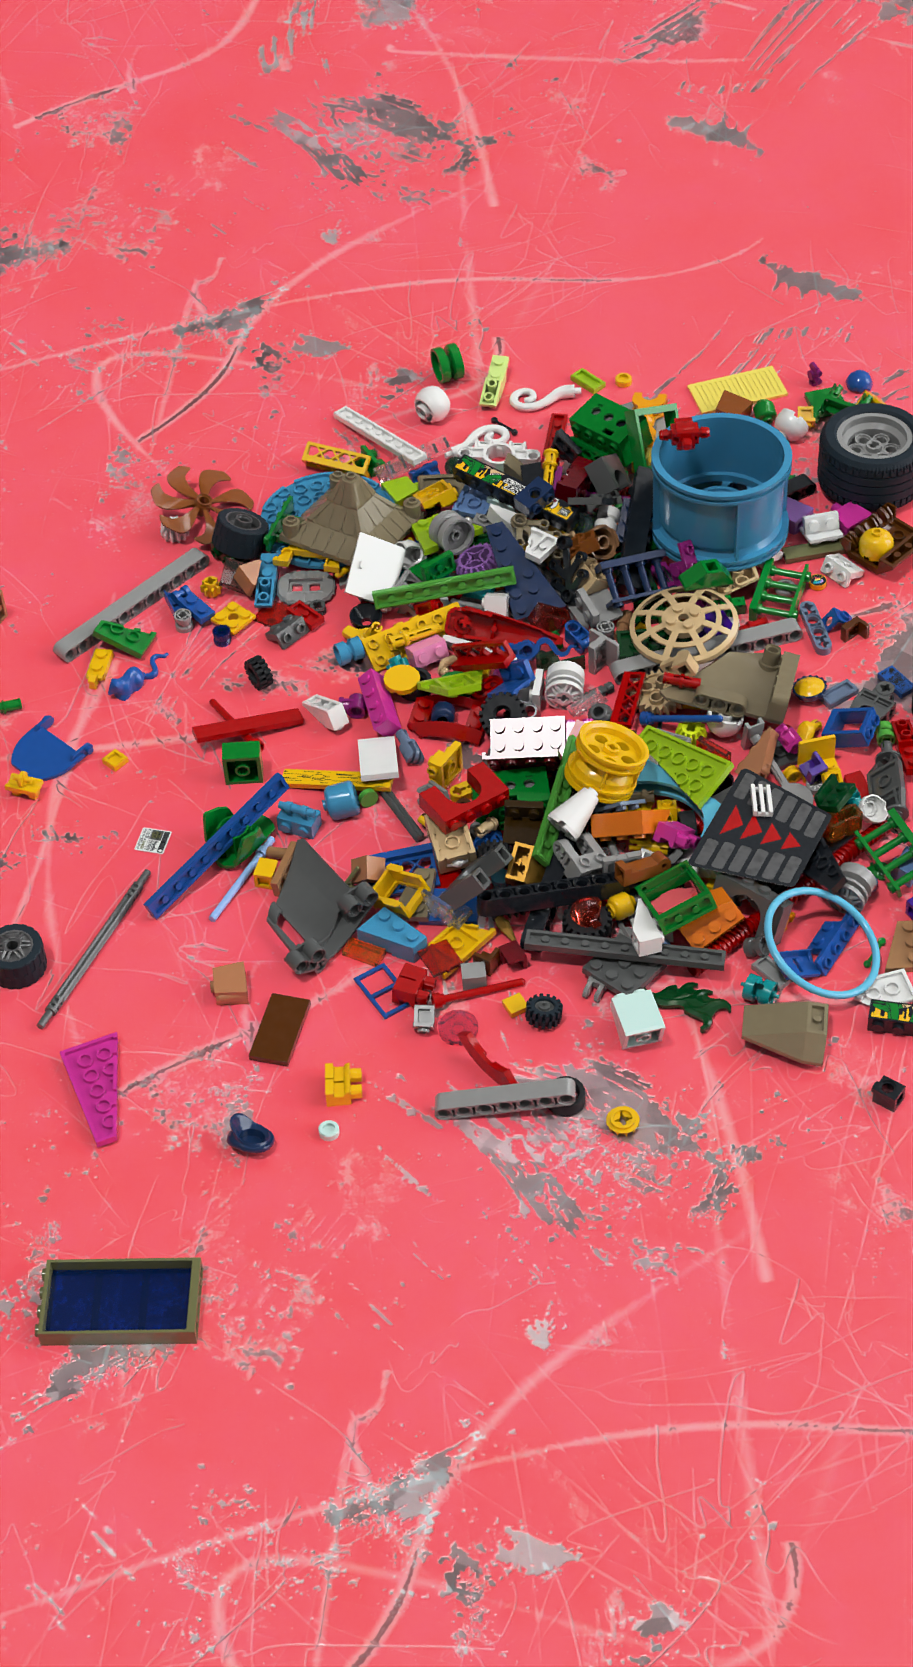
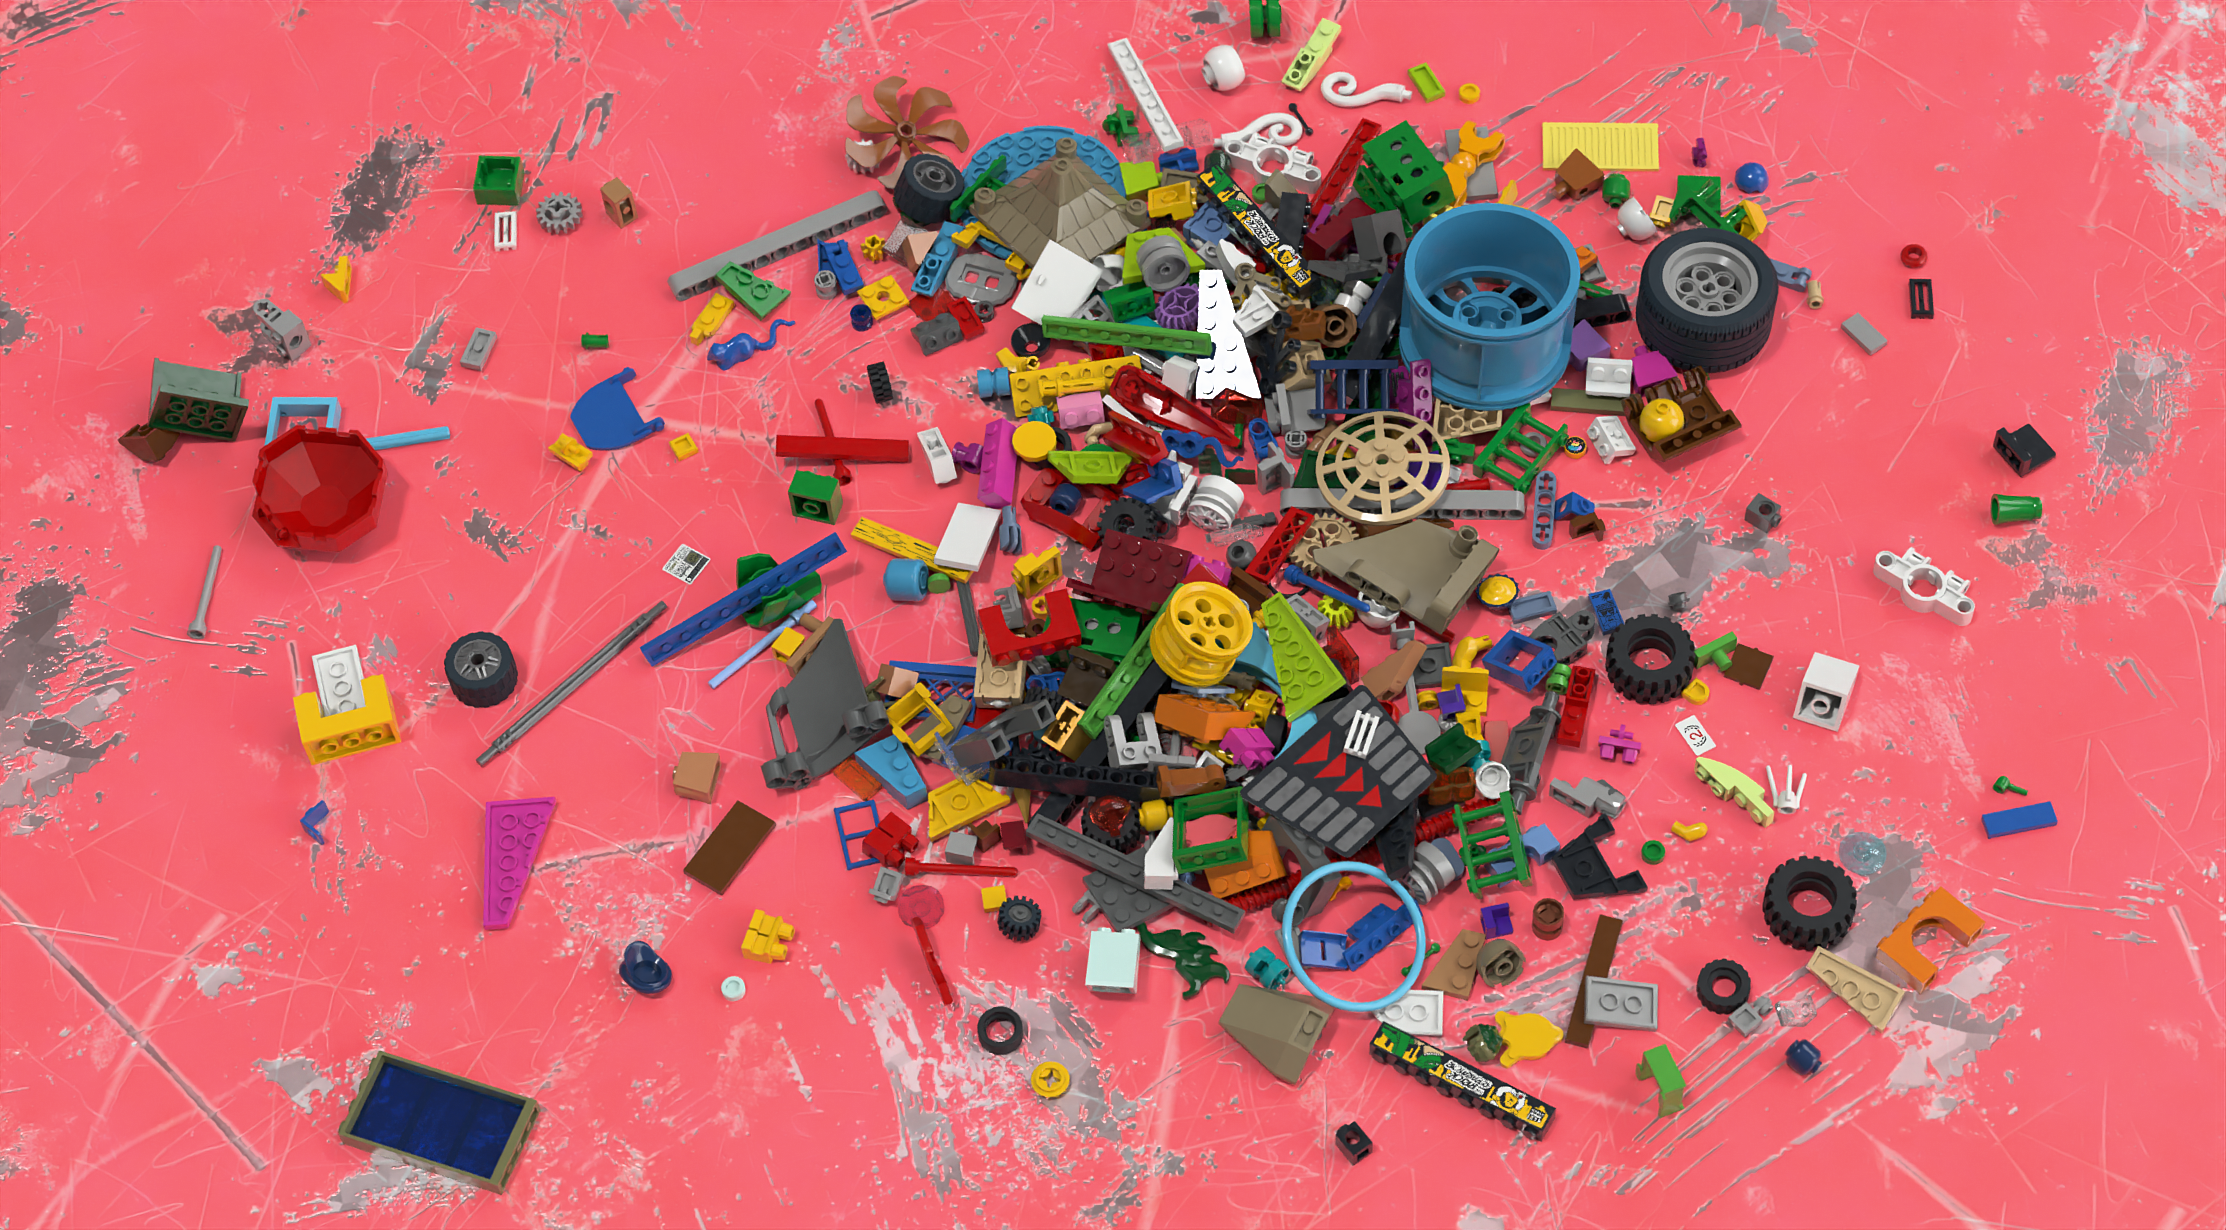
camera: 20 degrees right, 10 degrees up
dark azure brick [276,801,322,840] -> none
yellow fence [301,441,371,478] -> none
clear red piece [418,939,463,978] -> none
light grey beam [435,1078,576,1120] -> none
tan pin [474,816,499,838] -> none
dark blue brick [514,476,555,519] -> none
yellow pin [542,448,559,486] -> none
white cone [547,787,599,842] -> none
black wing [551,428,583,464] -> none
green window [625,403,679,472] -> none
red piece [659,417,710,451] -> none
tan brick [659,650,699,677] -> none
red pin [662,672,701,690] -> none
green slope [678,559,734,591] -> none
dark pink hips [775,723,803,754] -> none

